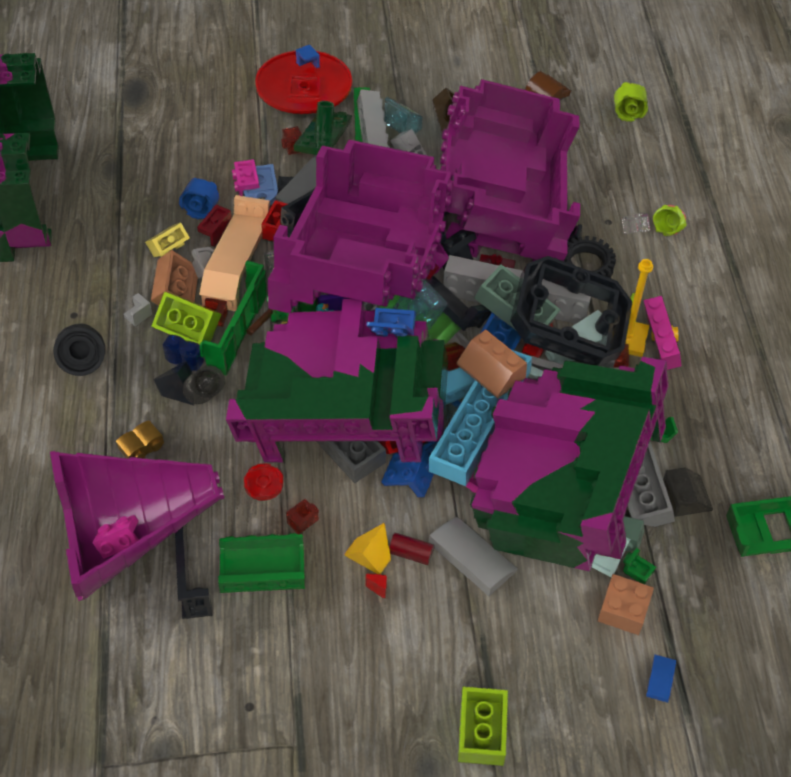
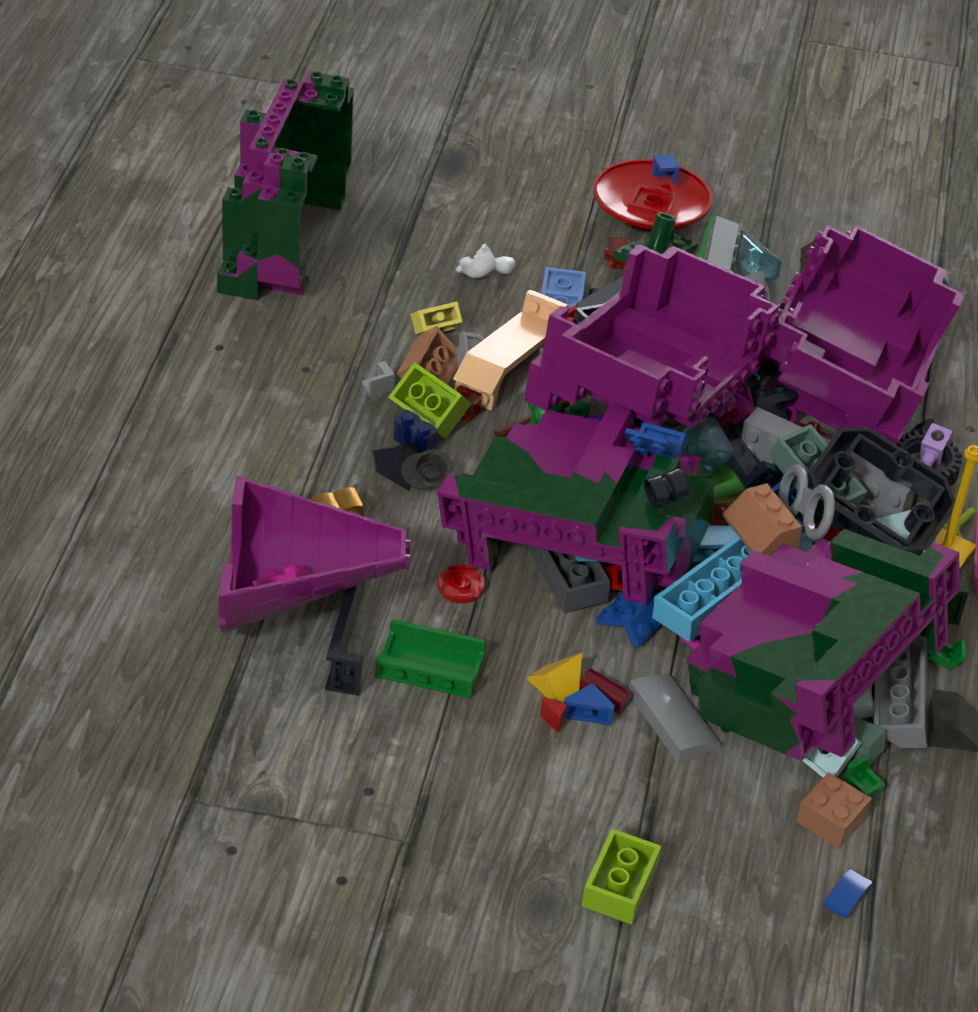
camera: 15 degrees right, 10 degrees down
black piece [53,323,105,376] -> none
blue brick [179,178,219,219] -> none
dark red panel [197,205,232,247] -> none
green piece [200,261,268,376] -> none
dark pink bracket [232,159,259,196] -> none
clear red brick [286,499,319,534] -> none
reddish brown brick [525,71,571,99] -> none
none -> white animal [456,244,516,279]
none -> blue slope [564,683,615,726]
none -> black wheel [644,468,689,509]
none -> light grey bar [778,464,835,541]
none -> lavender bracket [920,423,952,467]

